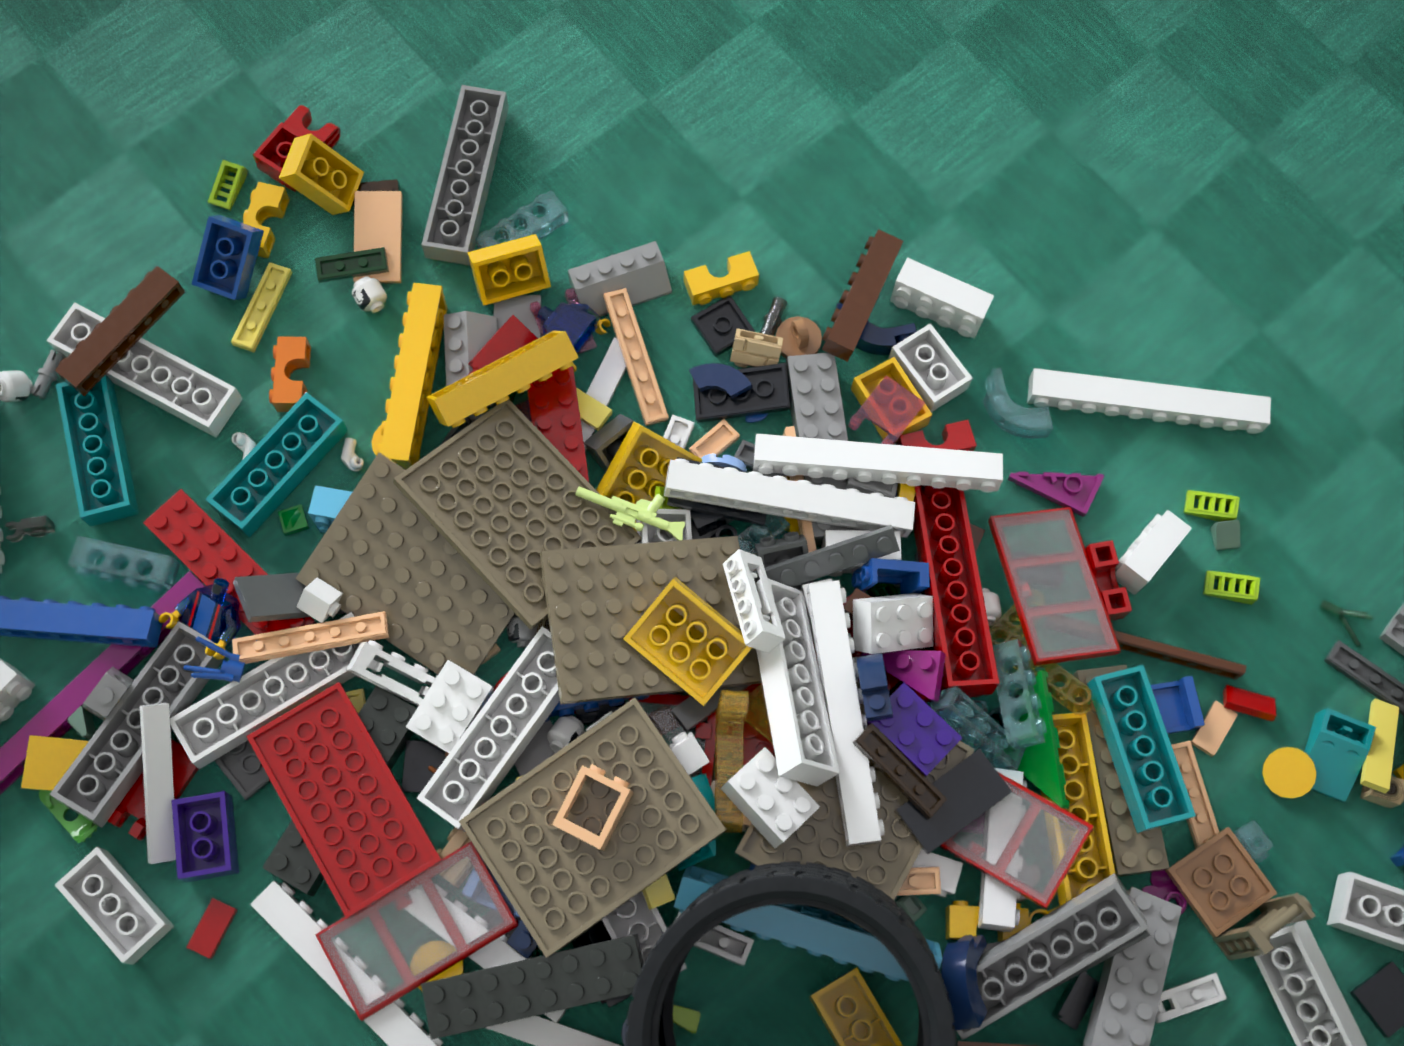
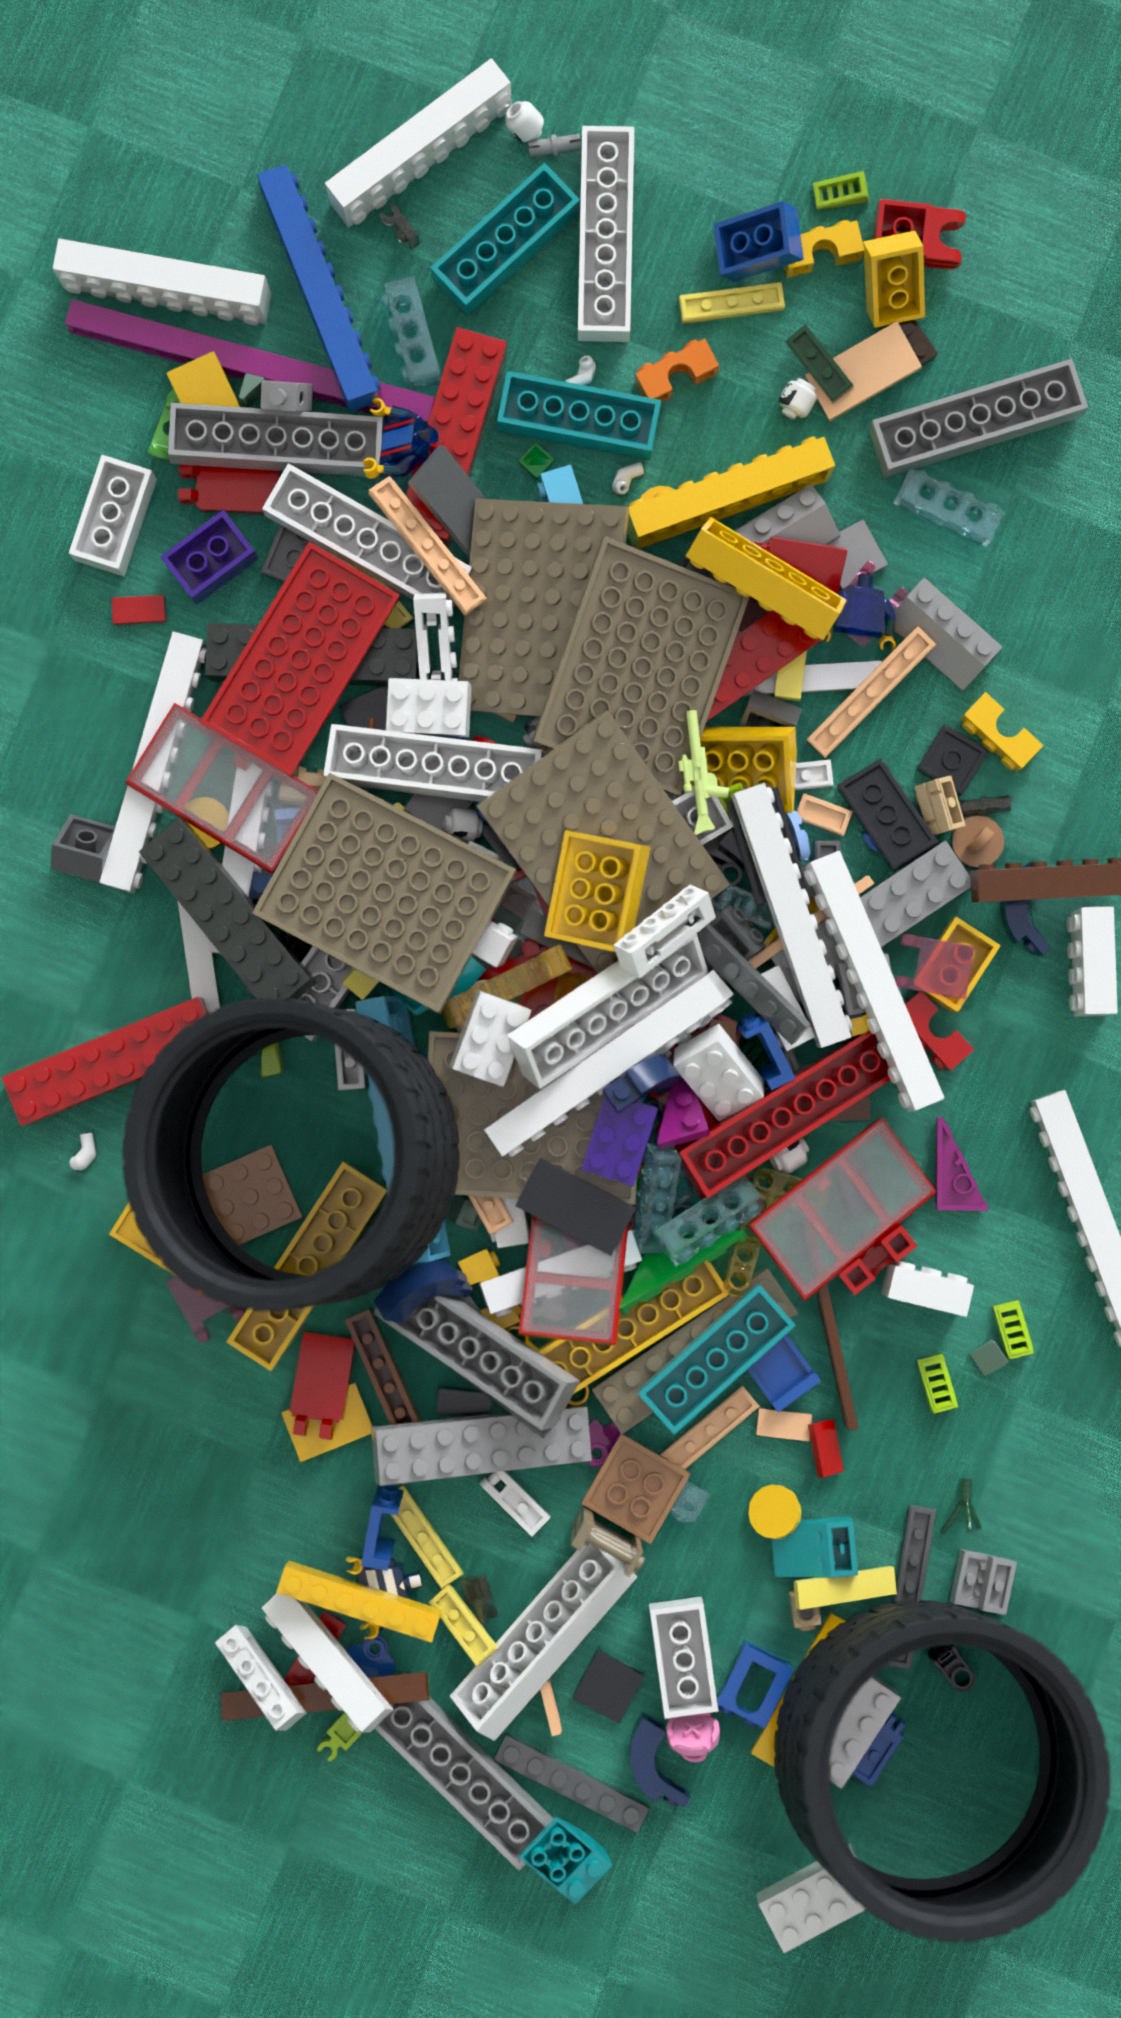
camera: 70 degrees right, 15 degrees up
reddish brown brick [55,266,185,396] -> none
white tile [140,703,176,864] -> none
blue plant [183,636,245,683] -> none
white brick [297,577,343,623] -> none
yellow brick [467,234,551,306] -> none
light nougat window [552,764,634,851] -> none
dark blue tile [689,363,753,399] -> none
dark brown tile [852,723,948,819] -> none
white brick [888,323,973,412] -> none
clear light blue arch [983,368,1053,439] -> none

